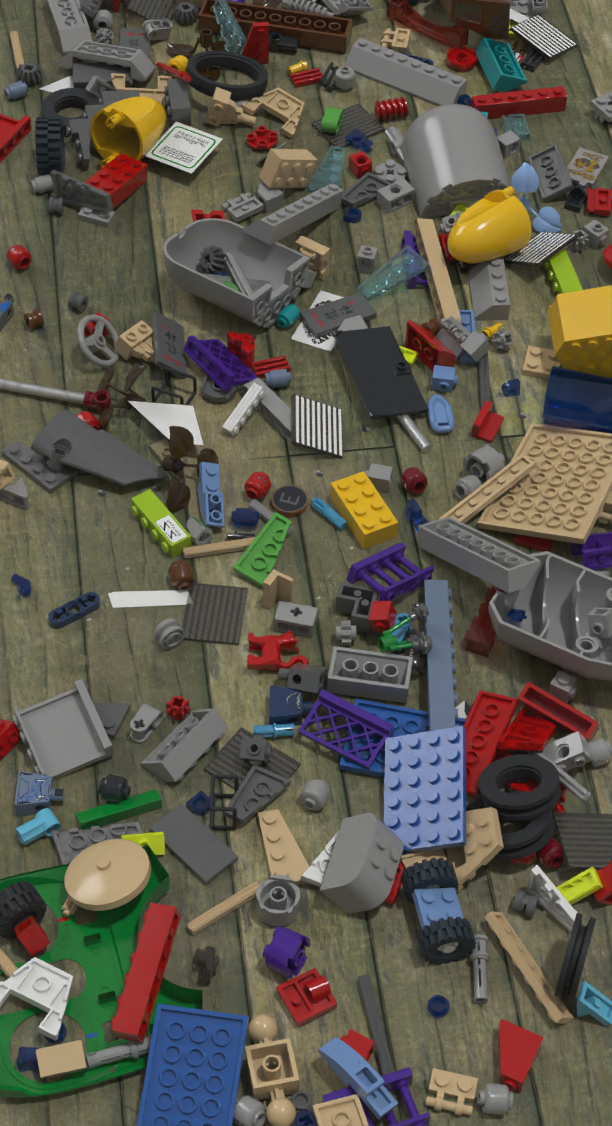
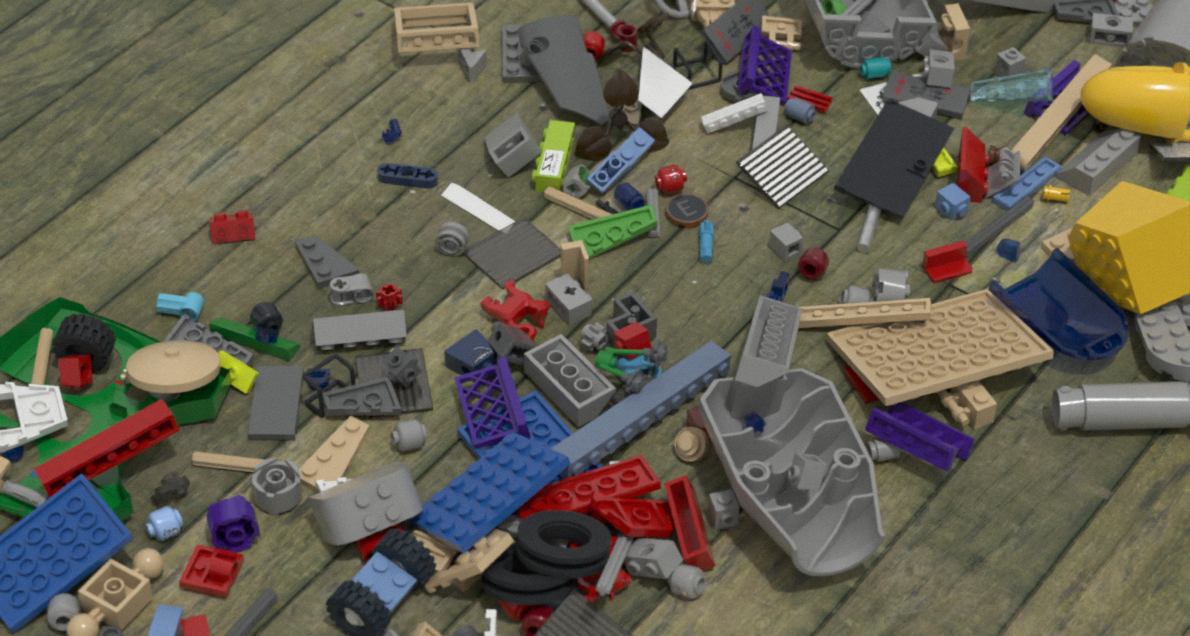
camera: 45 degrees right, 5 degrees down
light grey panel [12,679,114,781] -> none
sand blue torso [14,771,65,816] -> none
reddish brown head [168,560,195,590] -> none
red cylinder [227,331,255,368] -> none
dark azure axle [253,722,295,739] -> none
yellow brick [330,471,398,549] -> none
clear blue tile [343,207,362,223] -> none
dark purple fence [346,542,434,601] -> none
medium blue piece [427,394,455,433] -> none
light grey brick [460,330,492,362] -> none
light grey gear [492,328,513,351] -> none
none -> light blue head [145,506,183,542]
none -> tile [255,326,279,343]
none -> light grey slope [484,112,542,177]
none -> tan plate [674,427,709,462]
none -> tan plate [760,16,802,51]
none -> light grey brick [923,49,955,88]

